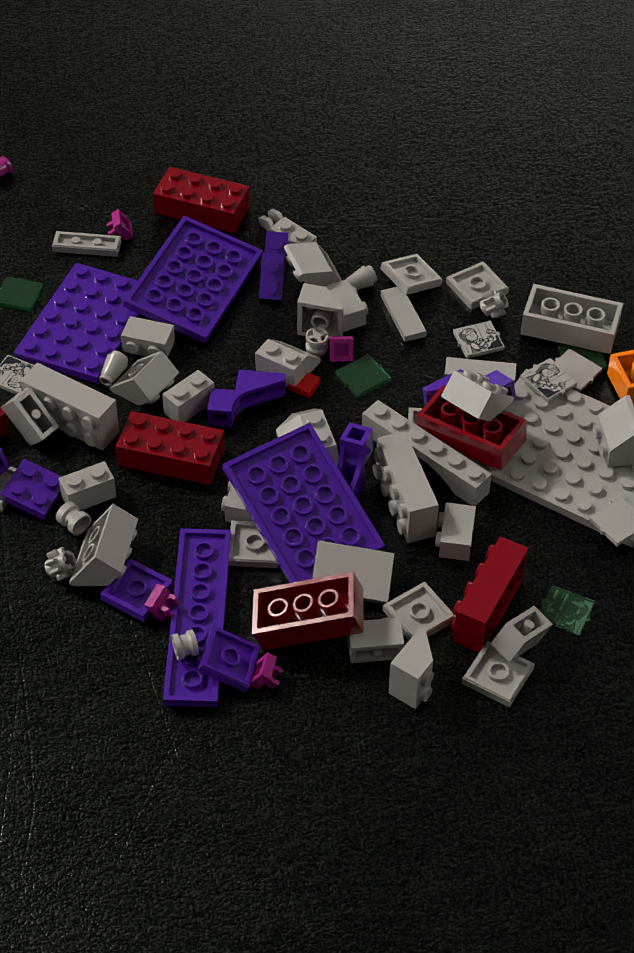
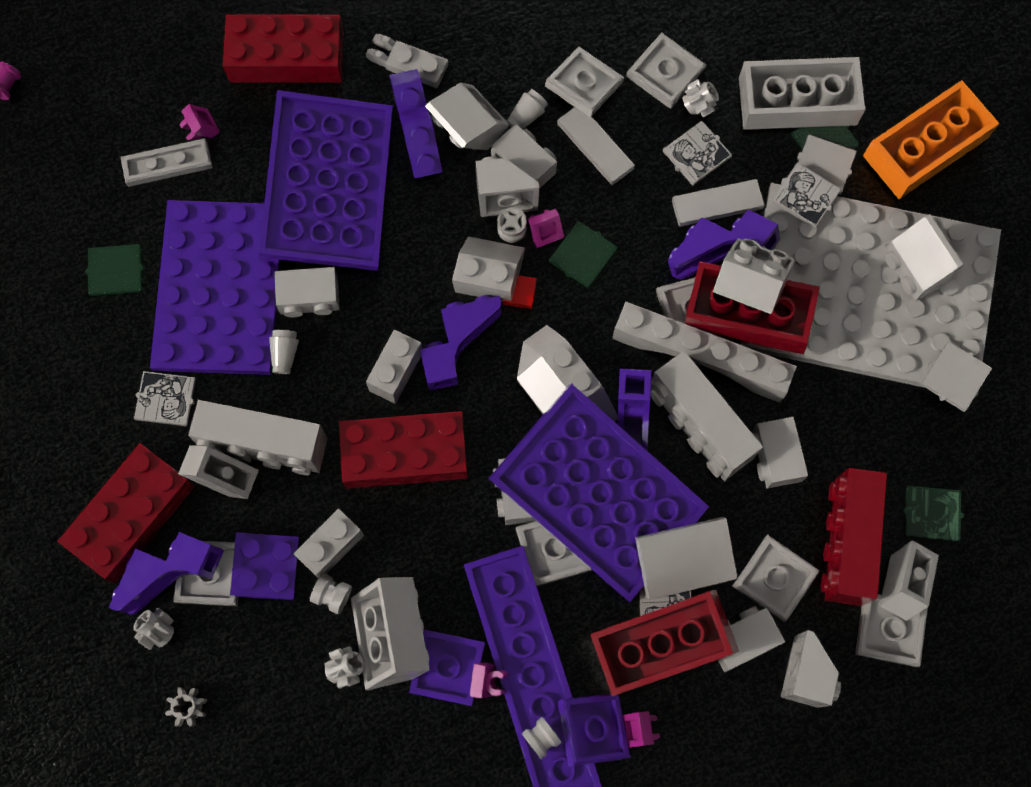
camera: 20 degrees left, 25 degrees up
light grey slope [109,351,179,406] -> none

